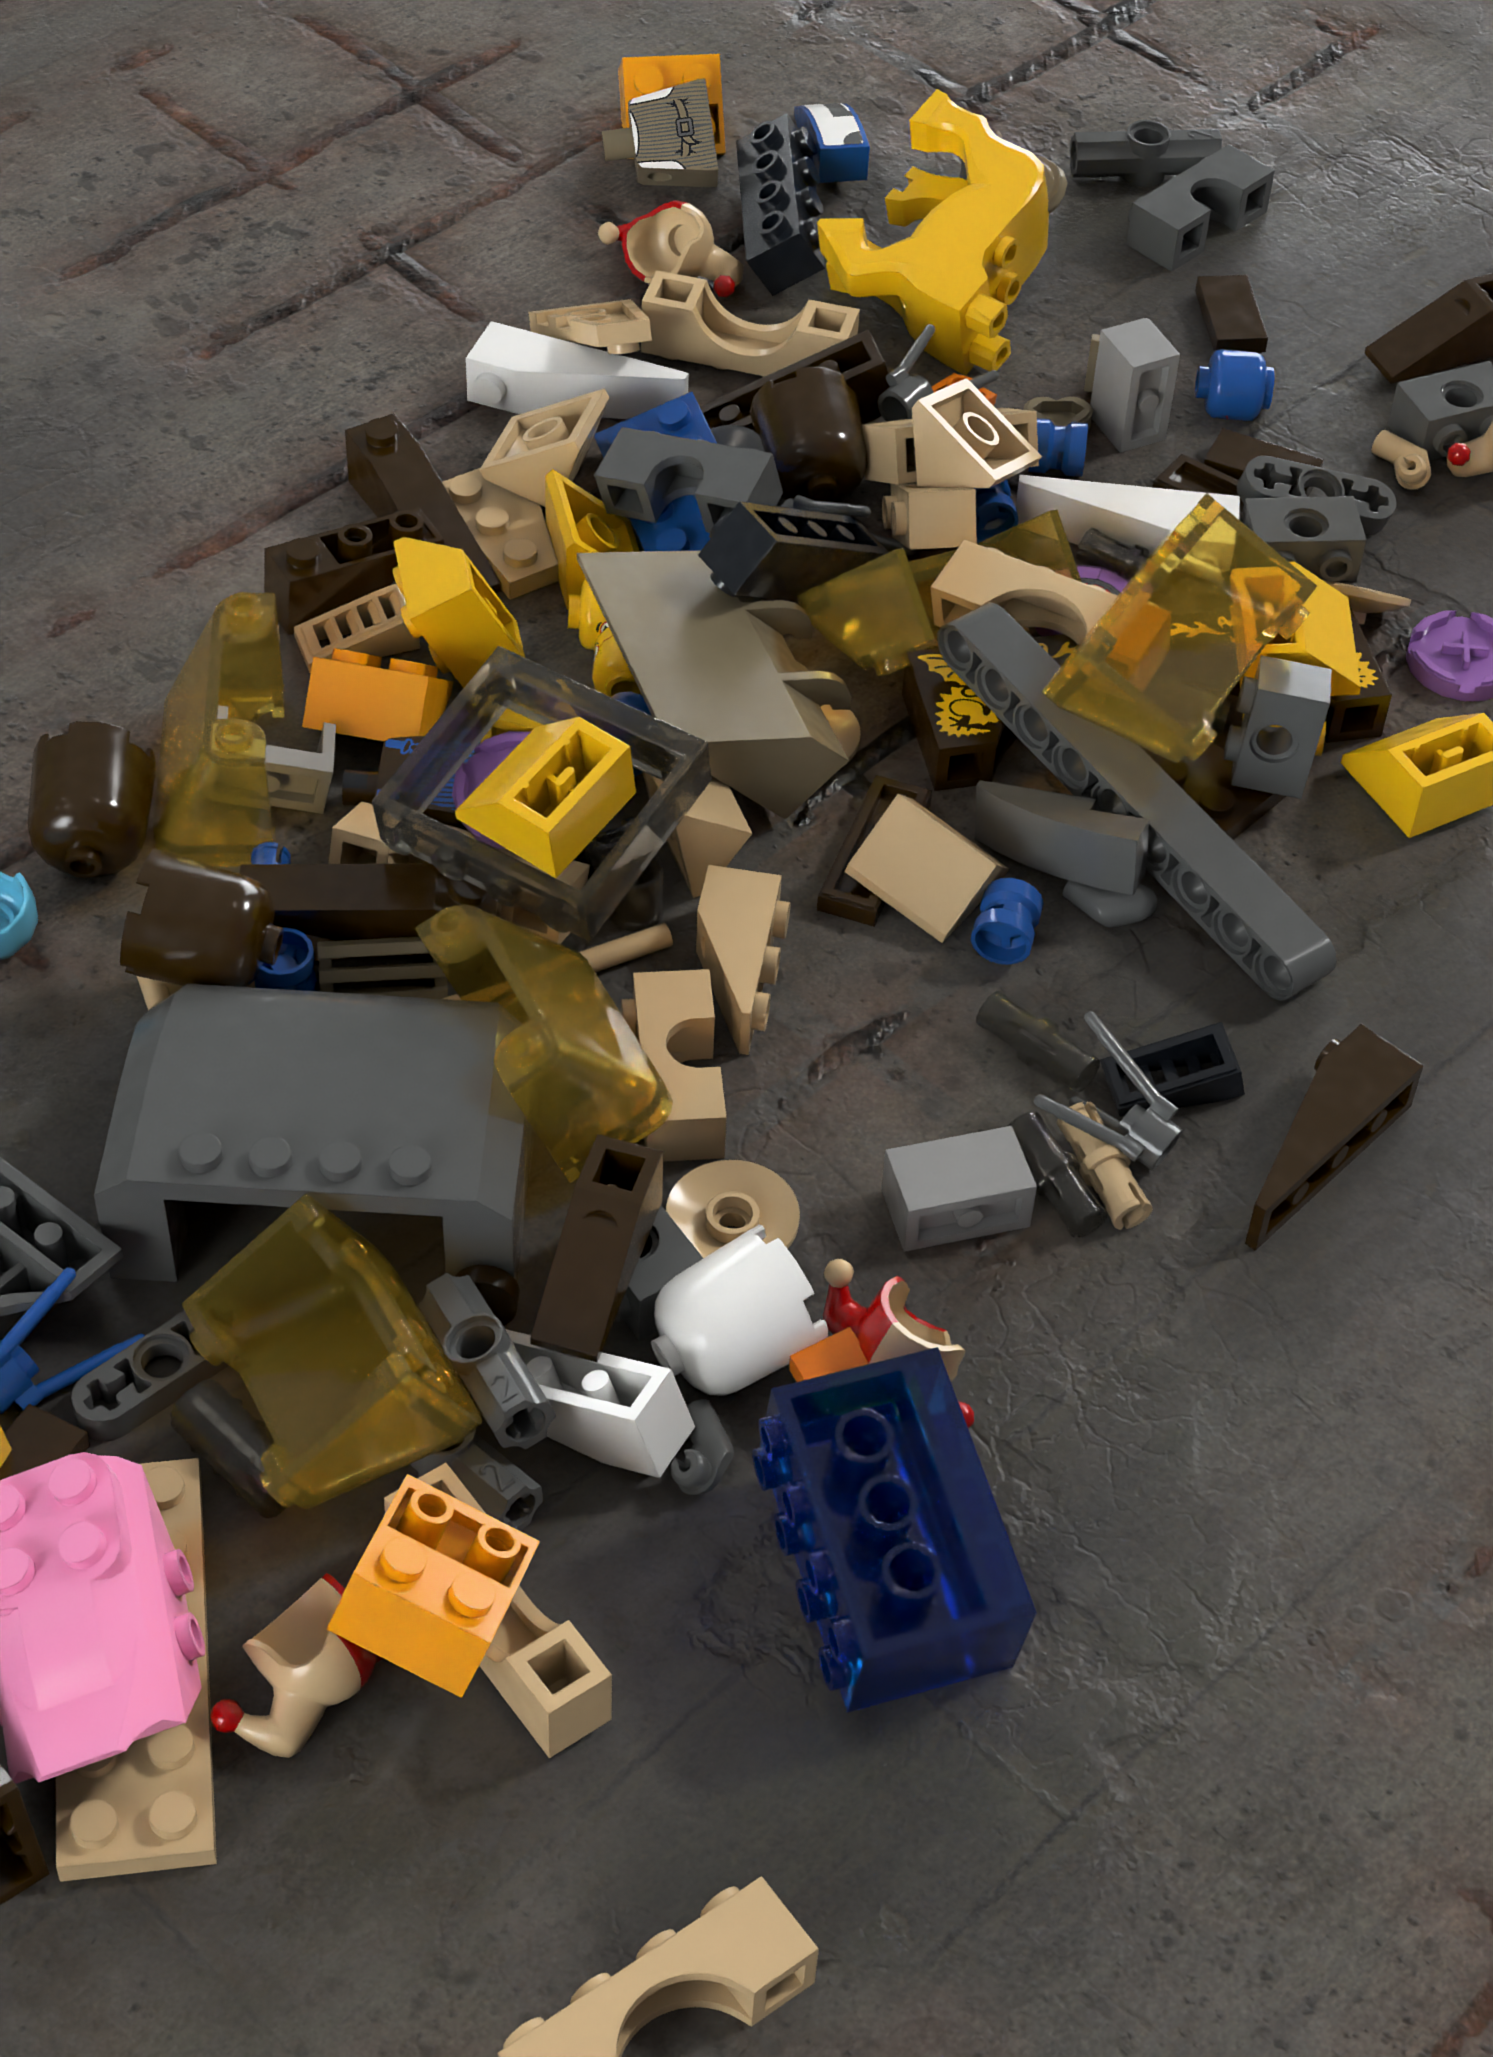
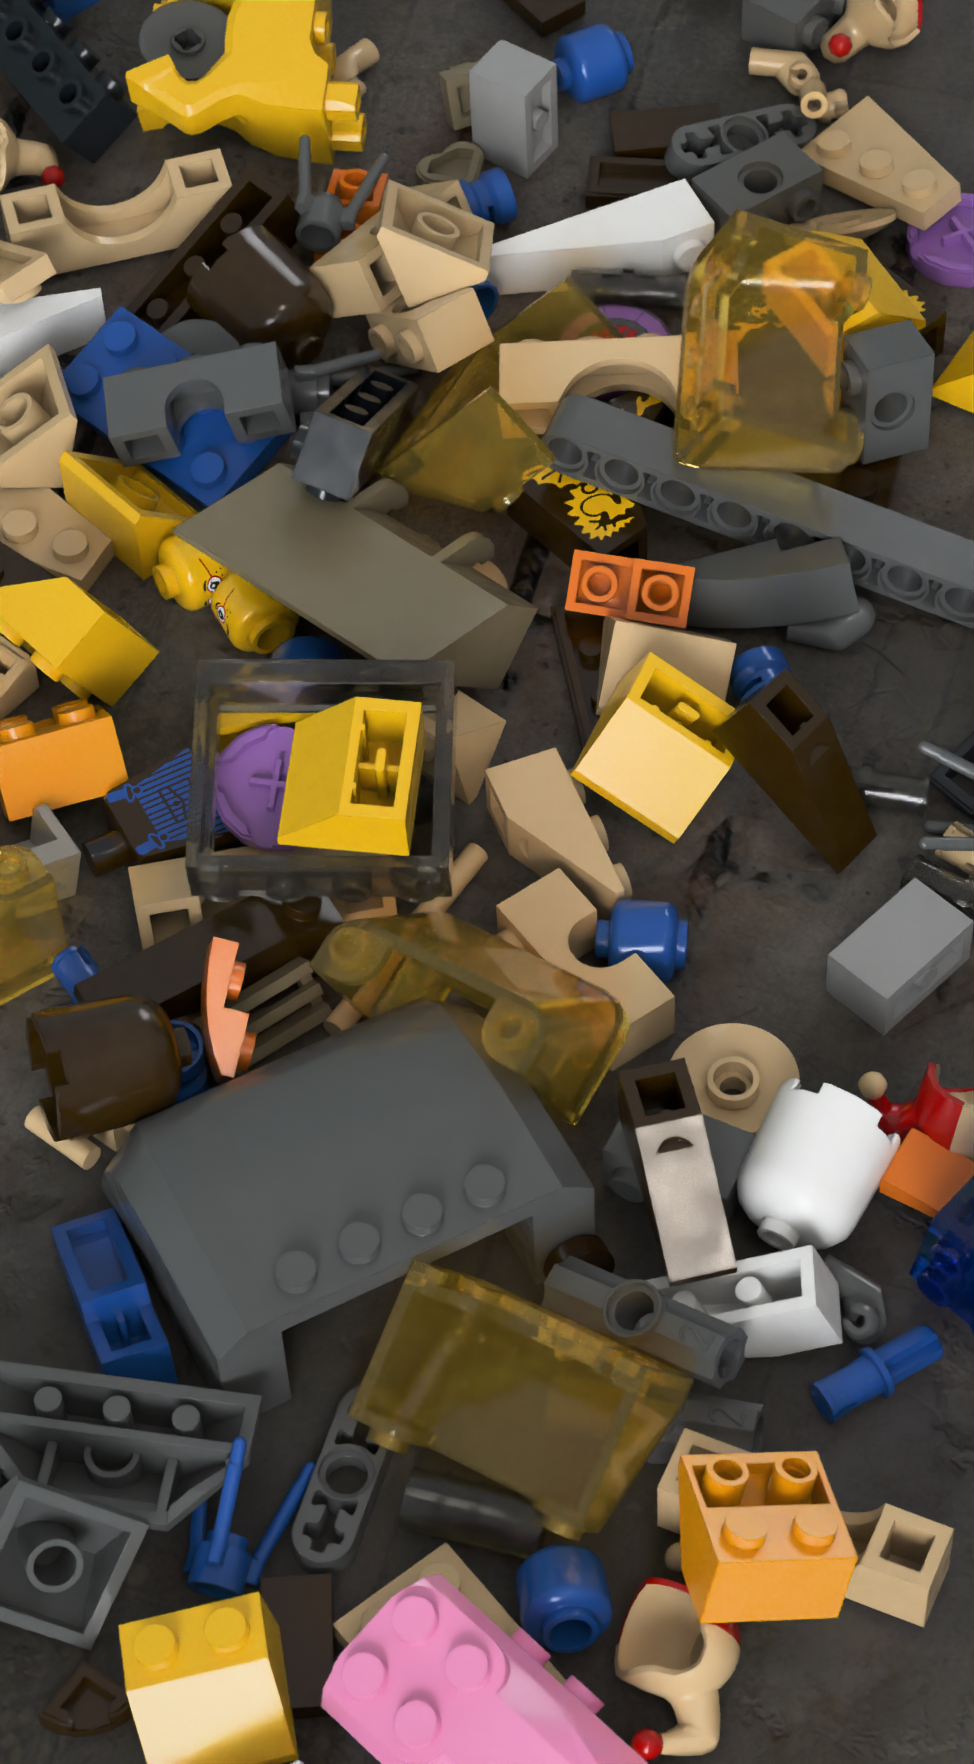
camera: 25 degrees left, 5 degrees up
none -> blue slope [50,1207,178,1384]
none -> dark grey piece [138,0,228,80]
none -> orange slope [201,936,257,1084]
none -> tan arm [331,38,380,97]
none -> blue head [514,1544,613,1653]
none -> orange slope [565,549,695,629]
none -> yellow slope [570,652,735,844]
none -> blue head [595,899,689,984]
none -> dark brown slope [712,668,877,874]
none -> tan arm [799,79,849,124]
none -> tan wing [801,96,961,231]
none -> blue axle [809,1325,944,1424]

